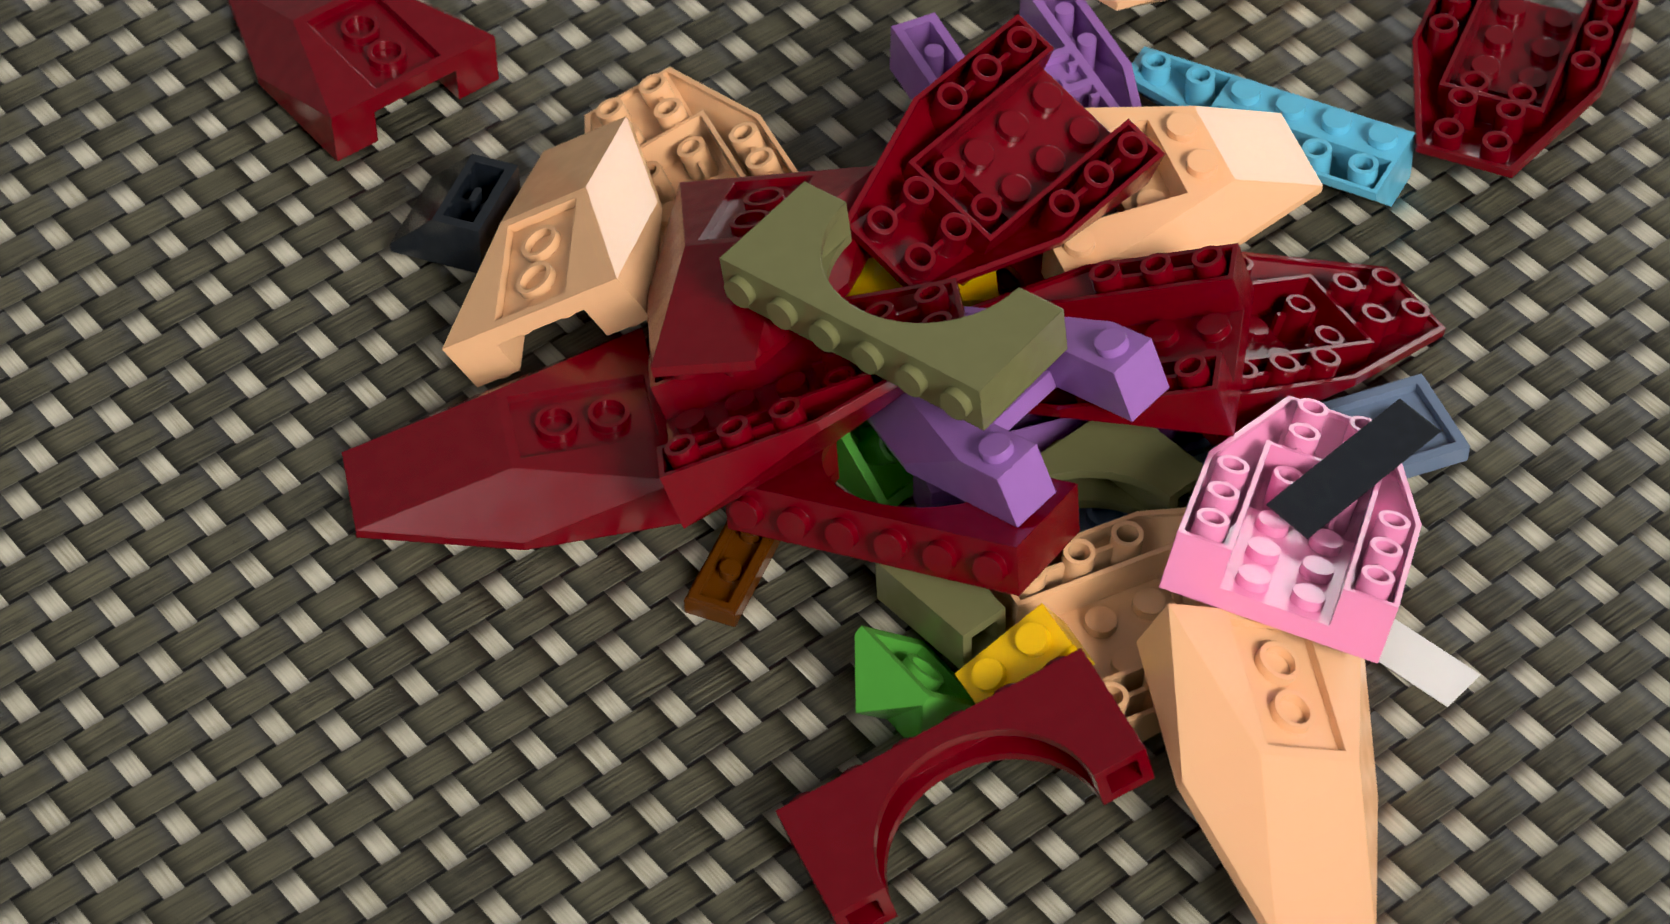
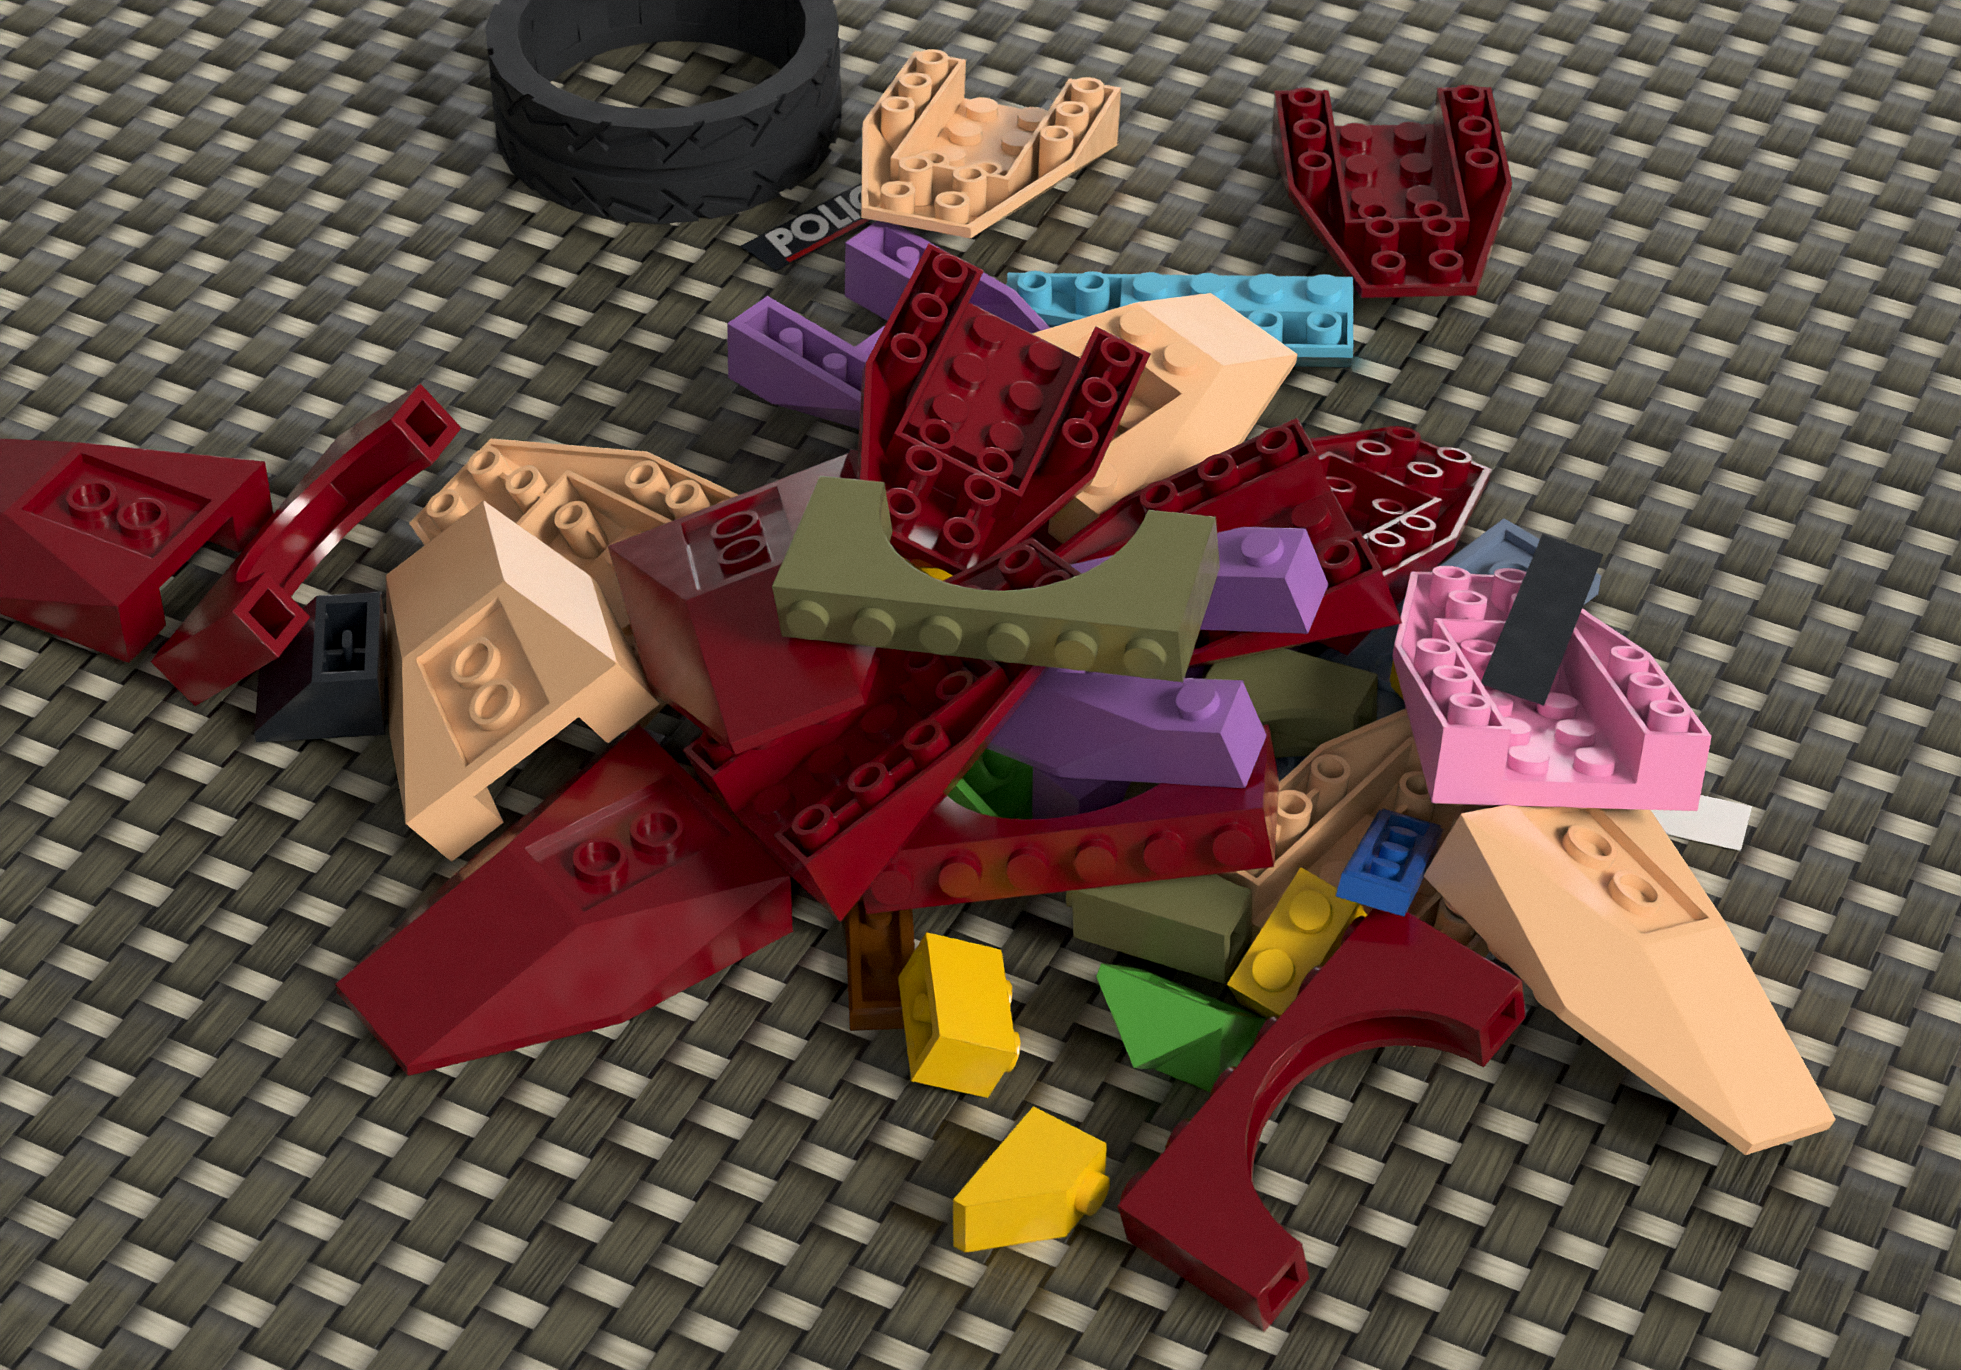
camera: 25 degrees left, 5 degrees down
none -> dark red arch [150,384,462,706]
none -> yellow brick [898,932,1020,1098]
none -> yellow slope [953,1106,1110,1253]
none -> blue tile [1336,809,1443,917]

